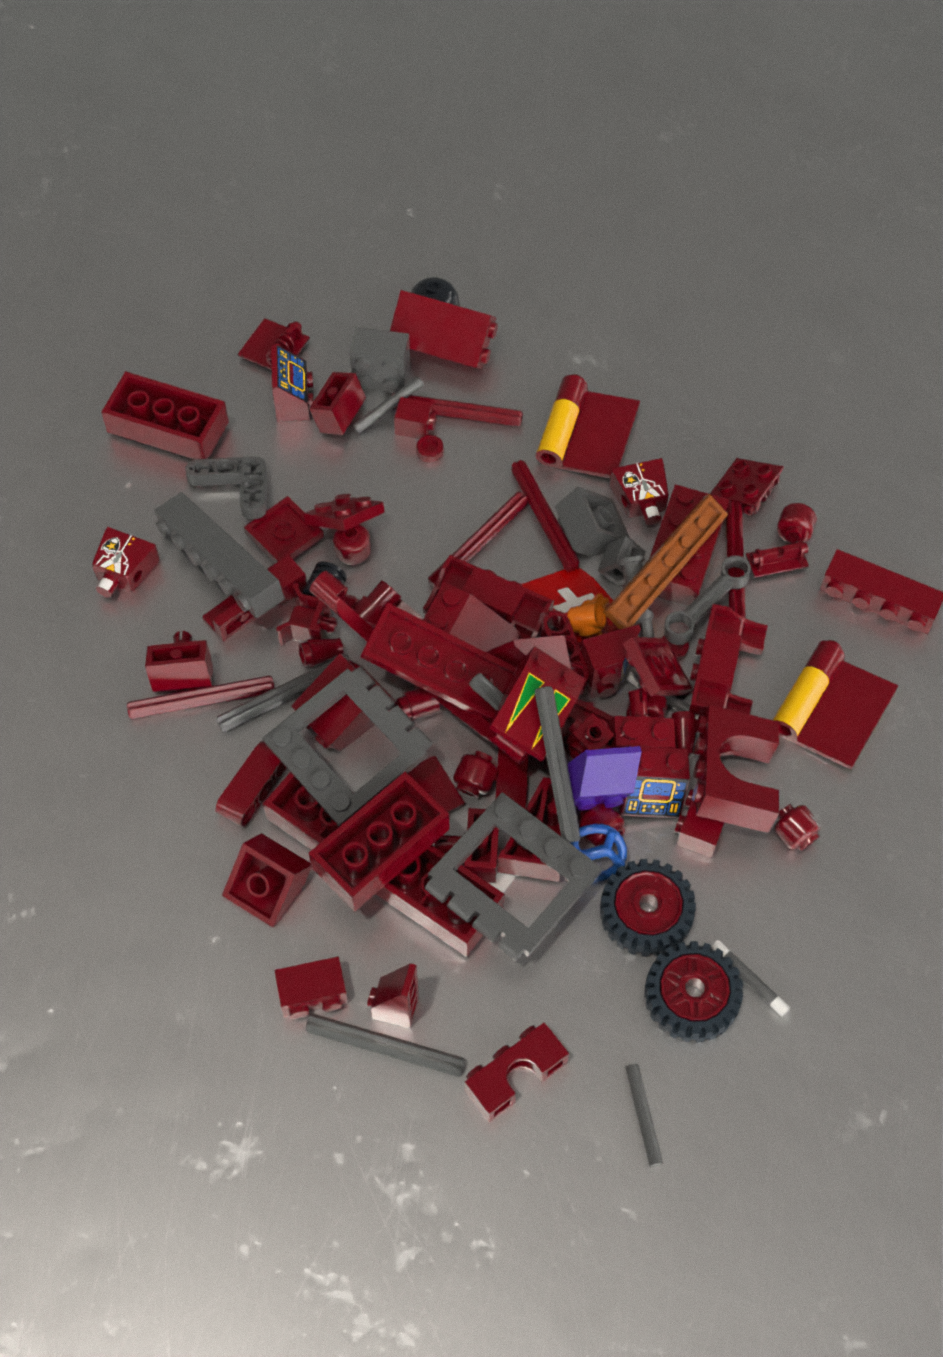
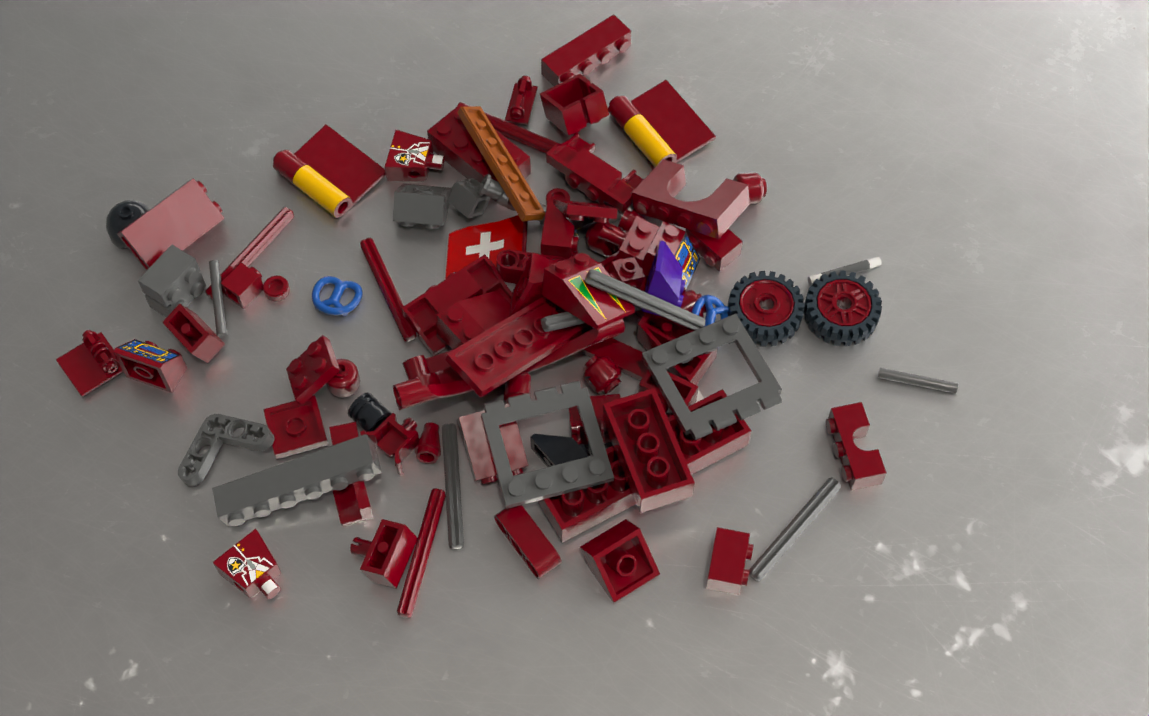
camera: 65 degrees left, 0 degrees up
dark red brick [101,371,229,460] -> none
dark red slope [367,963,419,1028] -> none
dark red axle [511,460,580,572] -> none
orange axle [568,594,609,639] -> none
dark grey piece [664,556,751,645] -> none
dark red hinge [710,458,784,516] -> none
dark red head [777,503,817,544] -> none
none -> blue piece [312,276,363,316]
none -> black slope [530,434,590,467]
none -> dark red piece [540,74,609,136]

